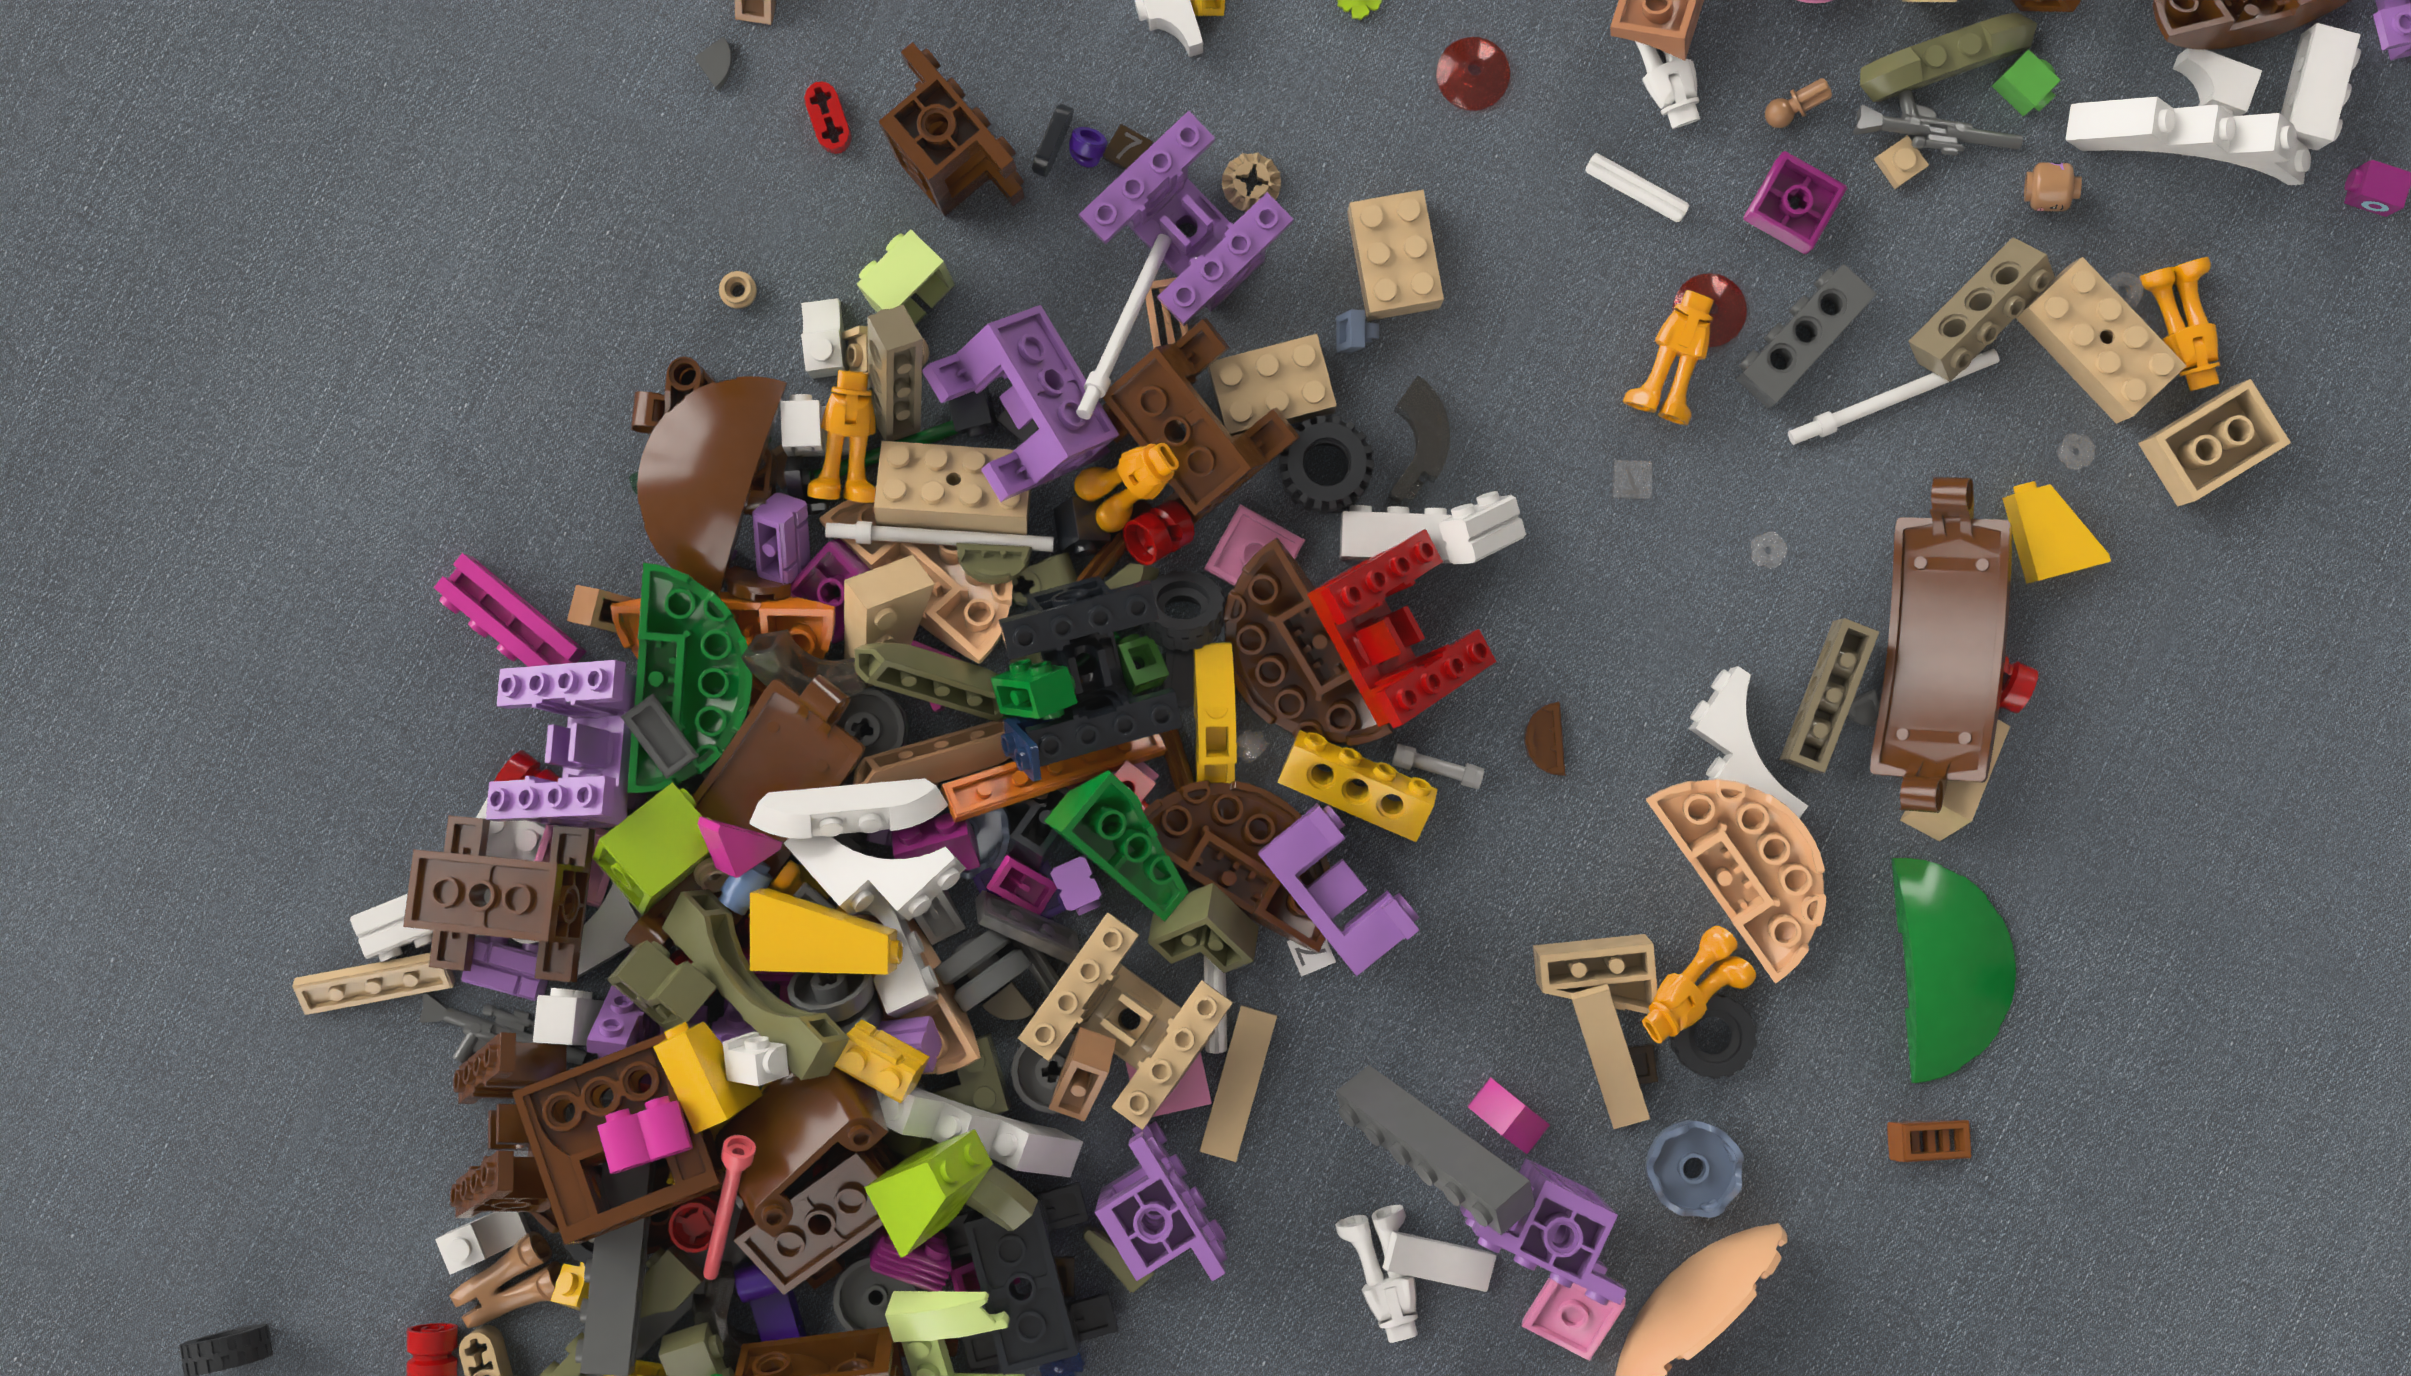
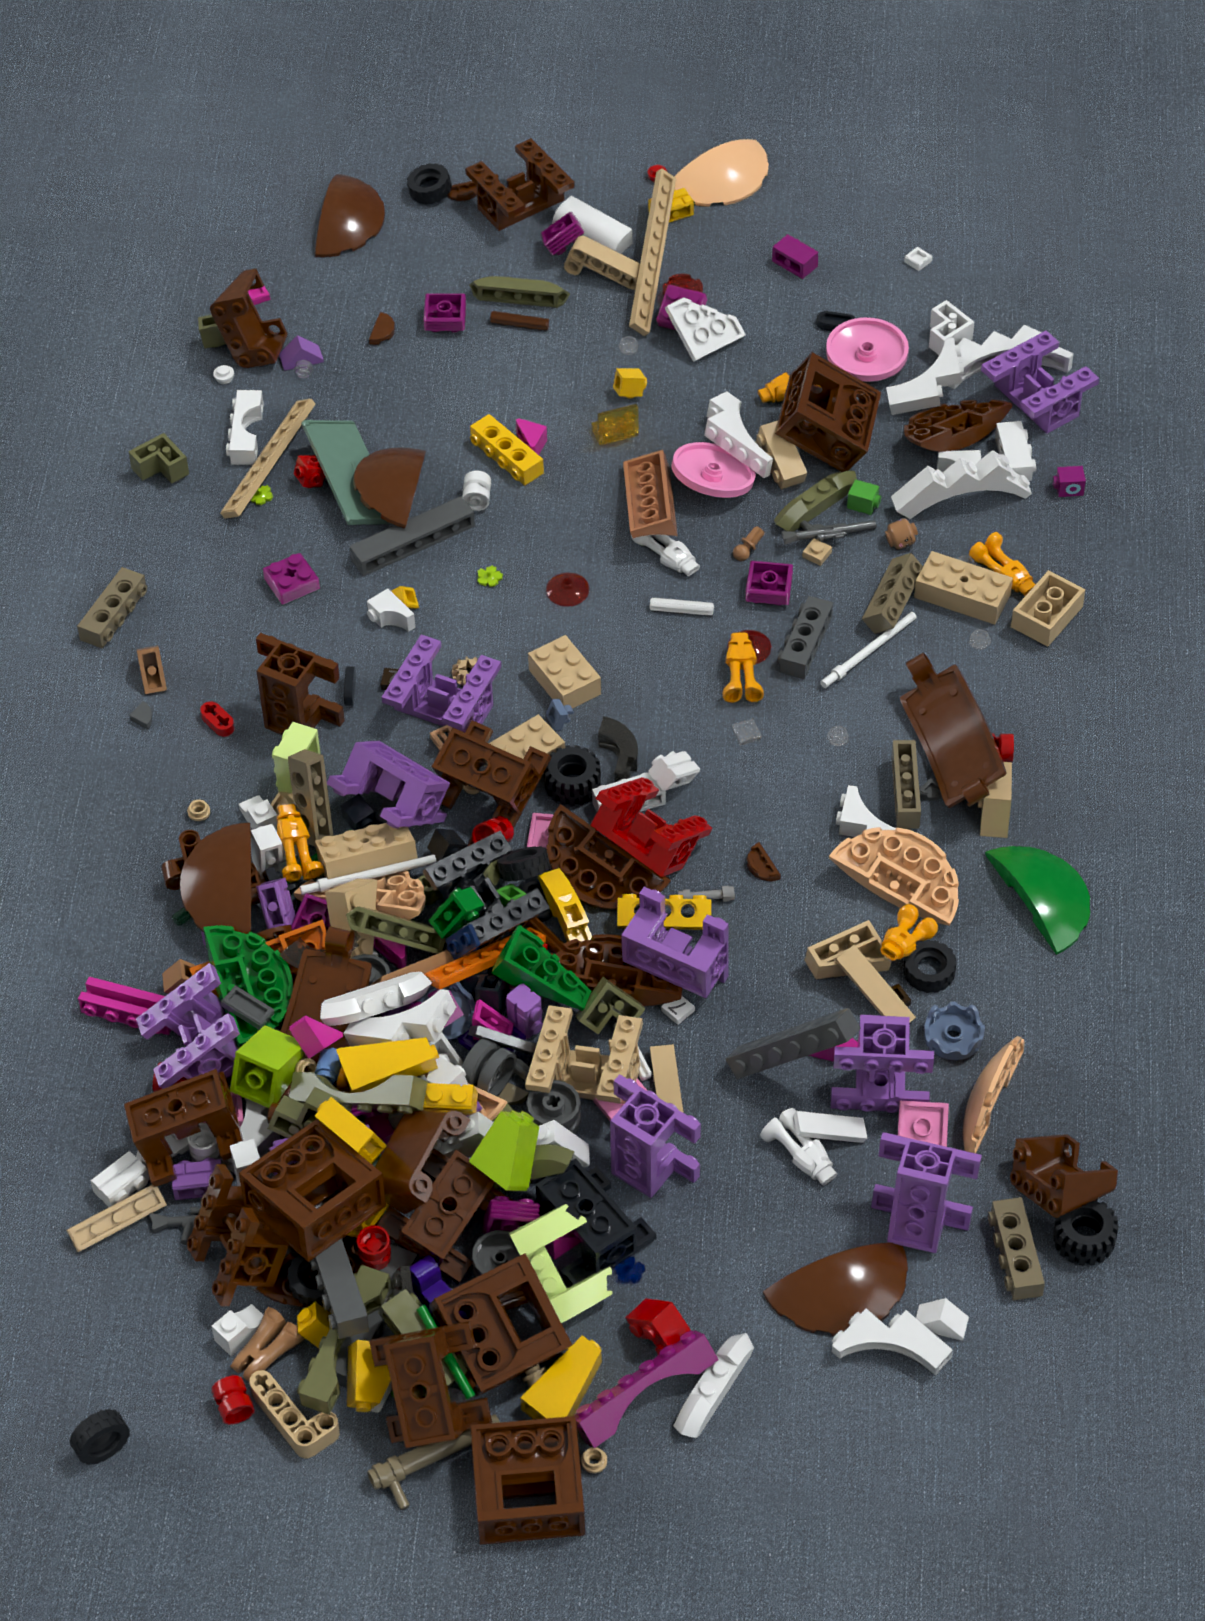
camera: 20 degrees left, 35 degrees down
dark pink brick [597,1096,693,1174] -> none
coral piece [703,1135,756,1280] -> none
white brick [723,1032,789,1086] -> none
olive tile [956,543,1032,584] -> none
medium nougat slope [1049,1027,1116,1122] -> none
dark purple tile [1069,127,1107,168] -> none
light orange piece [1074,443,1179,533] -> none
white bar [1076,234,1172,420] -> none
olive slope [1083,1224,1155,1293] -> none
clear plate [1236,729,1268,764] -> none
dark orange slope [1887,1120,1971,1162] -> none
yellow slope [2002,481,2111,584] -> none

